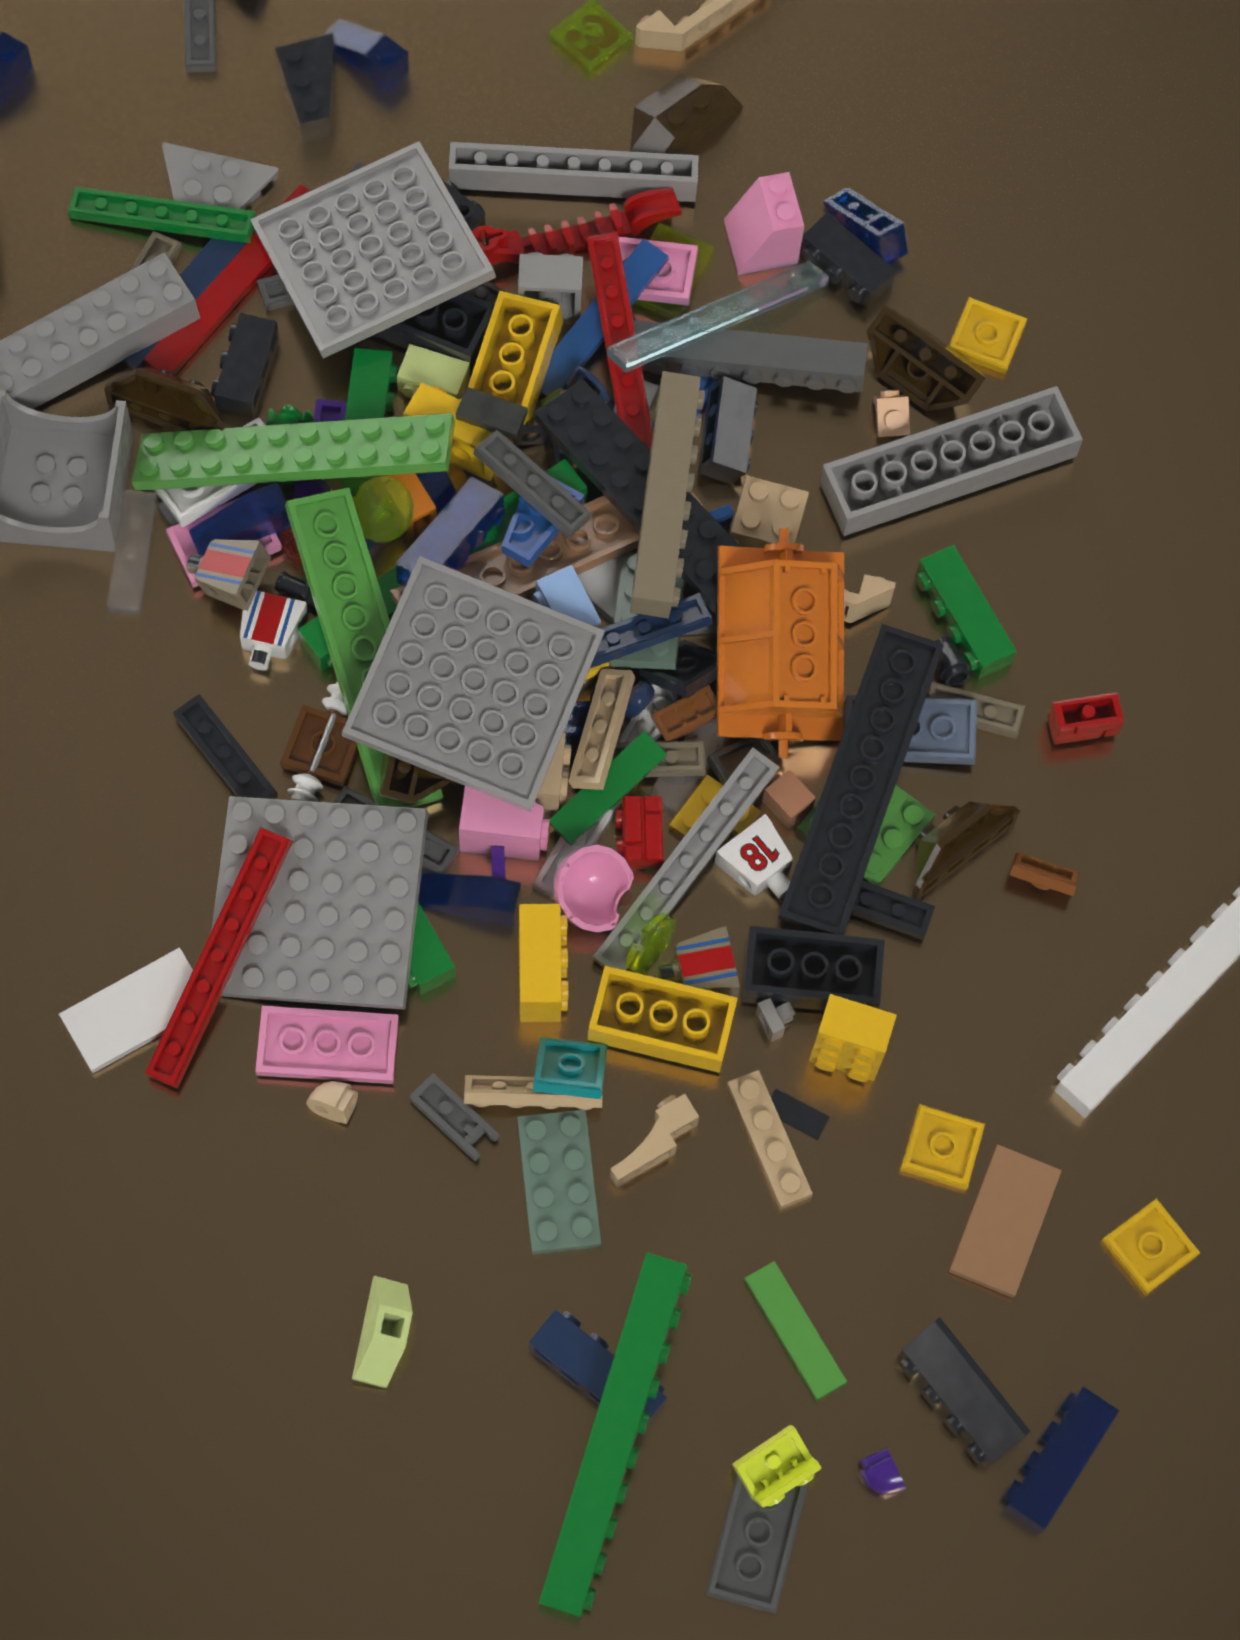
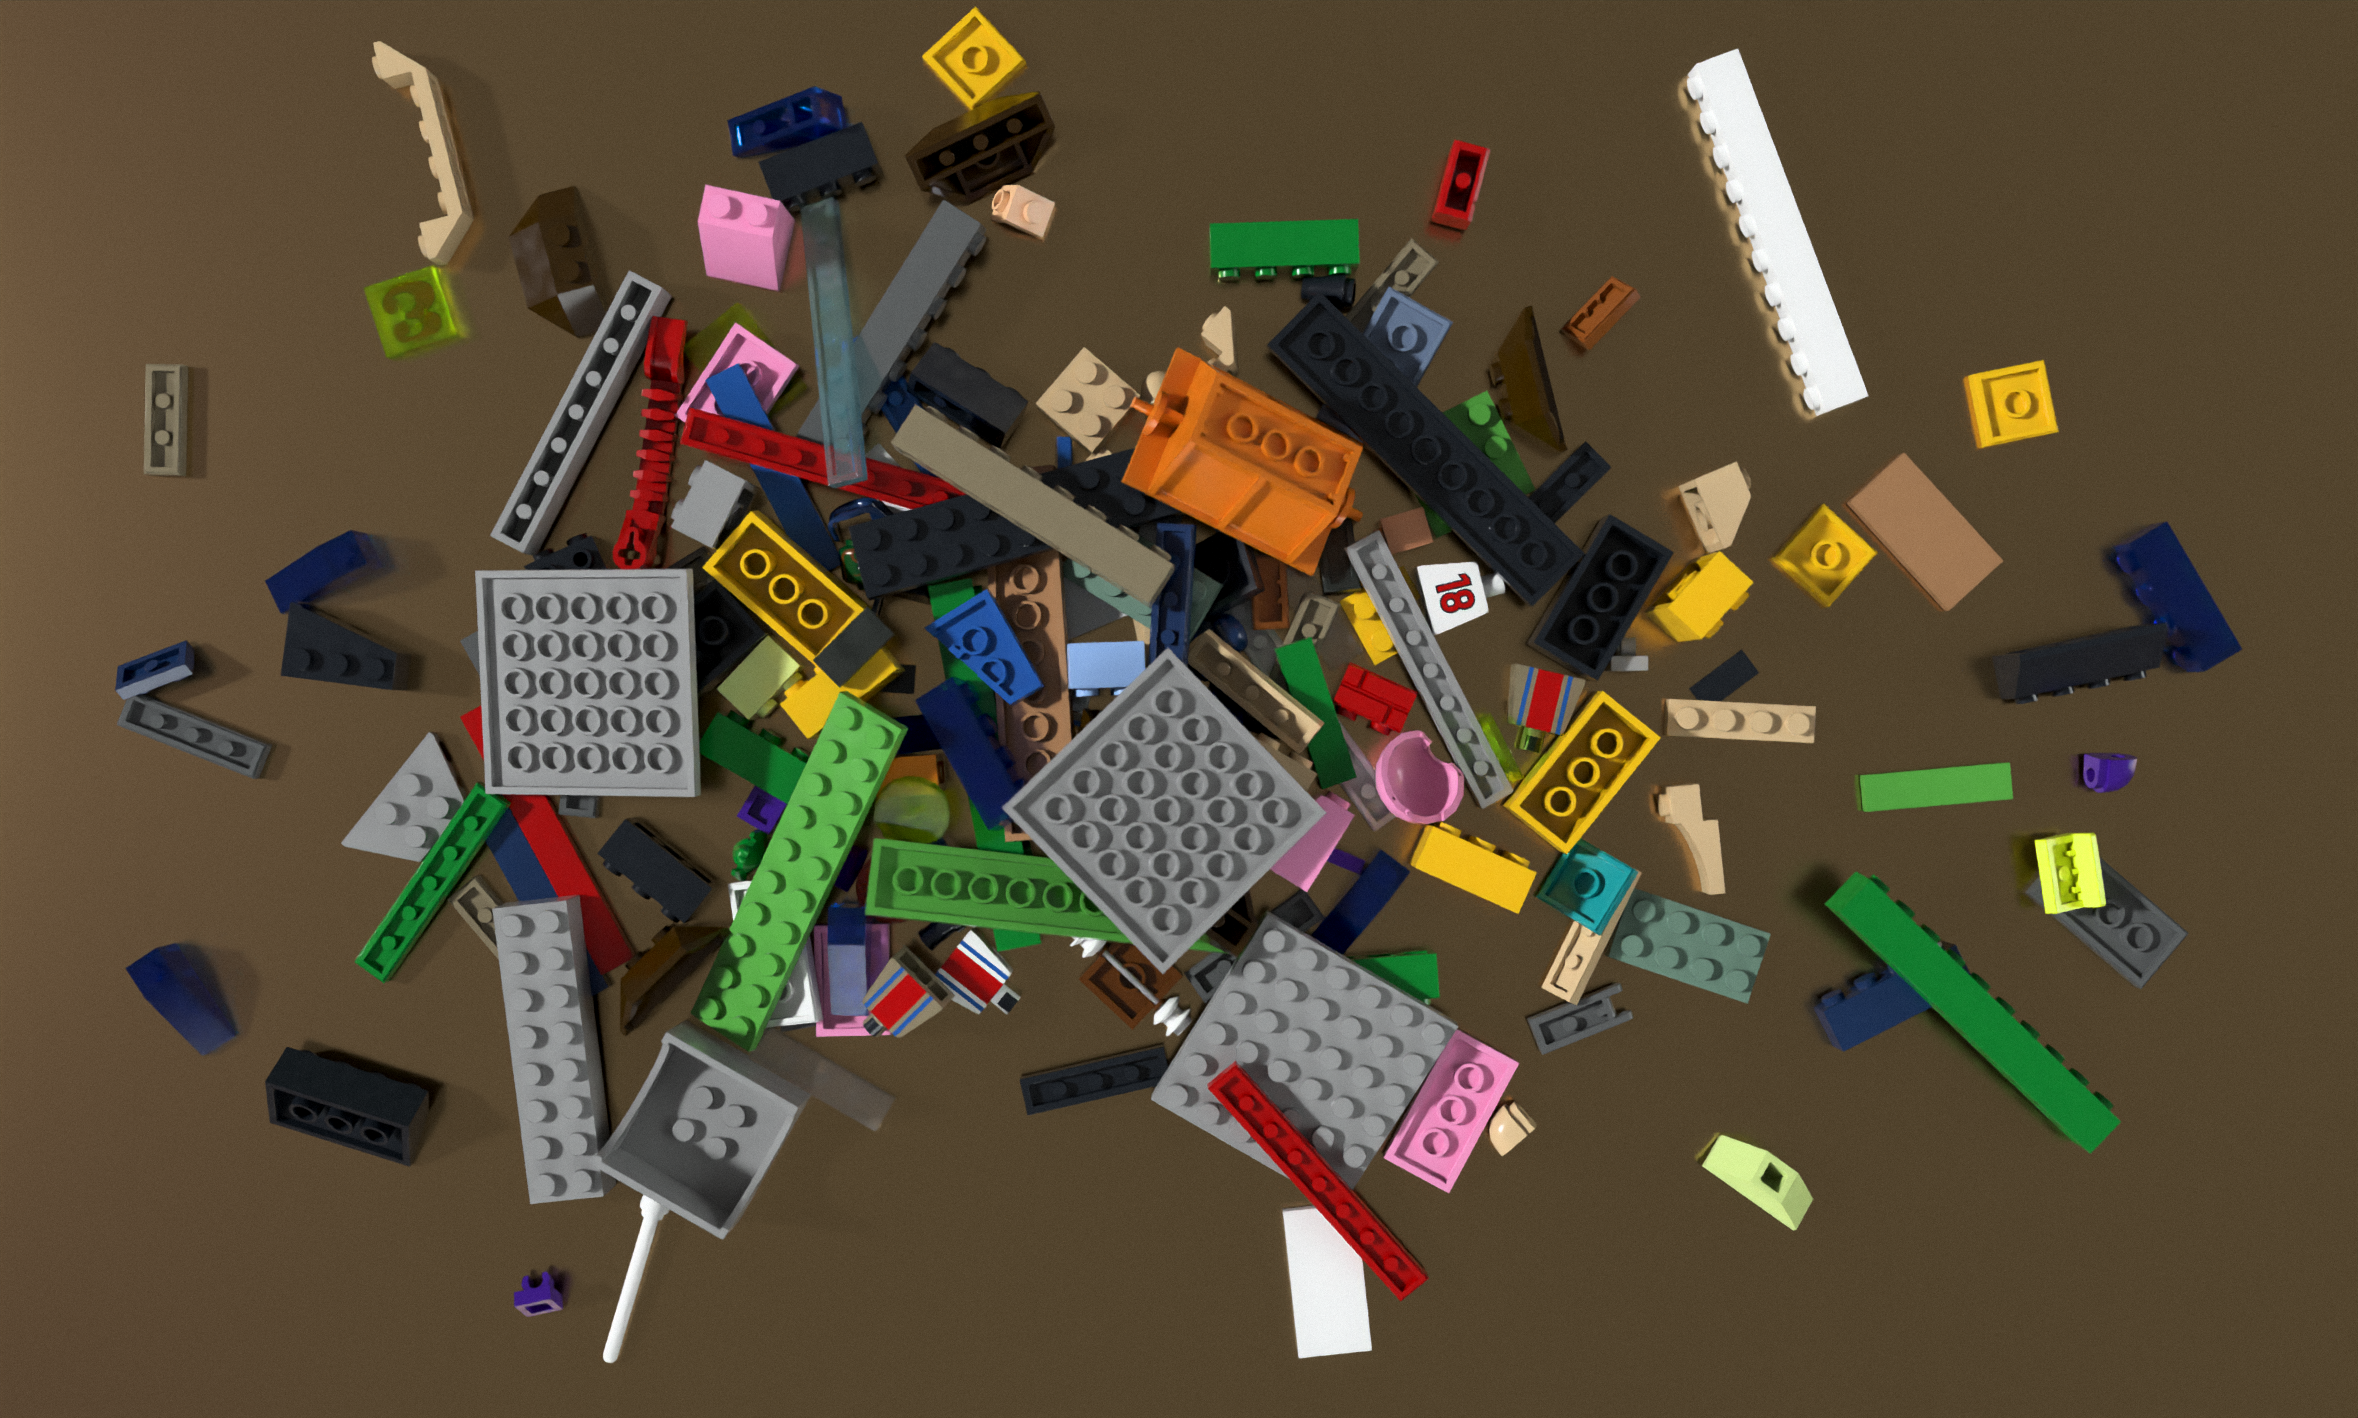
camera: 60 degrees left, 20 degrees up
dark grey tile [473,429,592,538] -> none
light grey brick [819,386,1083,536] -> none
none -> tan slope [1678,462,1752,554]

